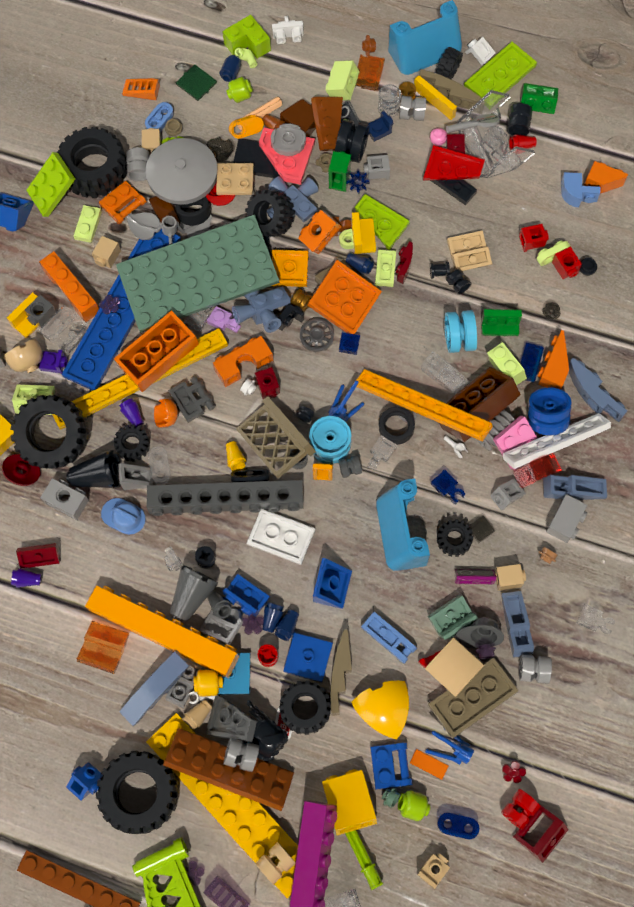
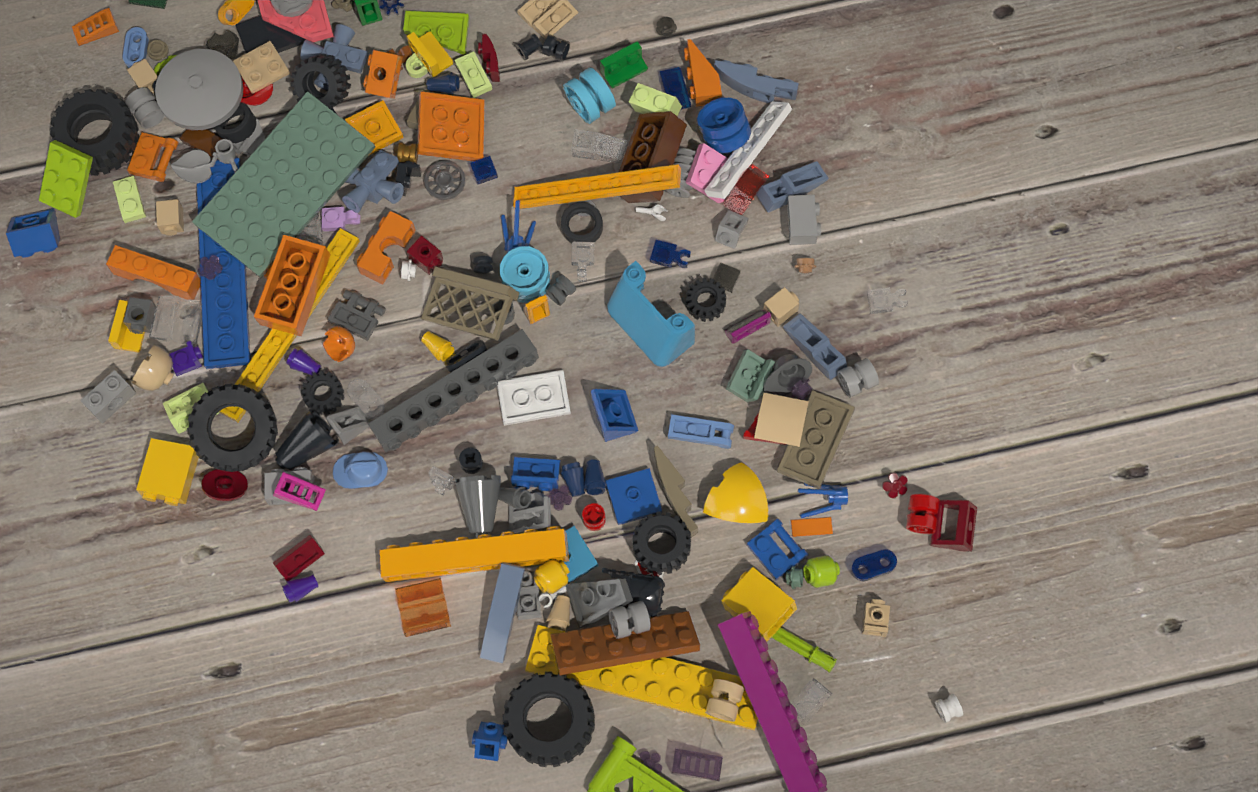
camera: 30 degrees left, 0 degrees up
none -> dark pink slope [273,472,326,511]

